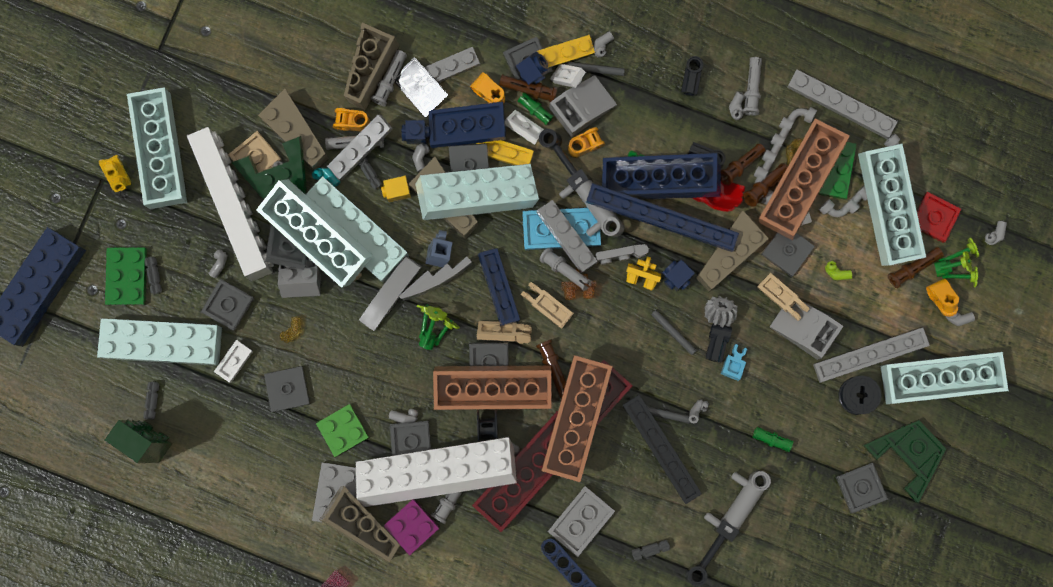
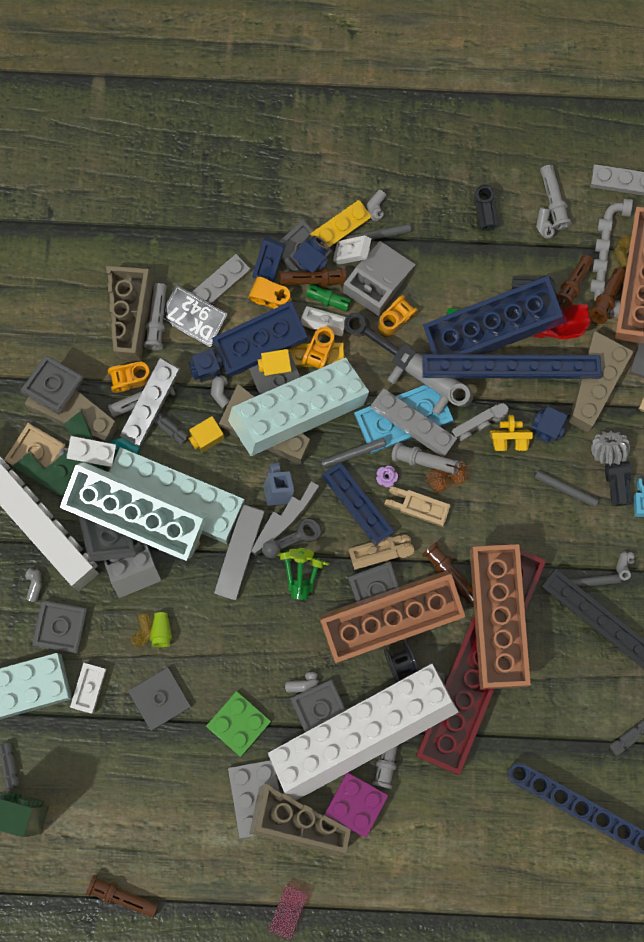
camera: 20 degrees left, 5 degrees down
light grey plate [548,486,615,557] -> none
none -> dark grey plate [20,355,84,415]
none -> white plate [67,436,116,467]
none -> reddish brown pin [86,875,158,919]
none -> lime cone [150,612,173,648]
none -> dark blue plate [252,236,286,283]
none -> yellow brick [258,349,291,377]
none -> dark grey piece [262,519,321,558]
none -> light orange piece [302,327,334,369]
none -> dark grey bar [321,438,387,468]
none -> lavender plate [376,466,398,487]

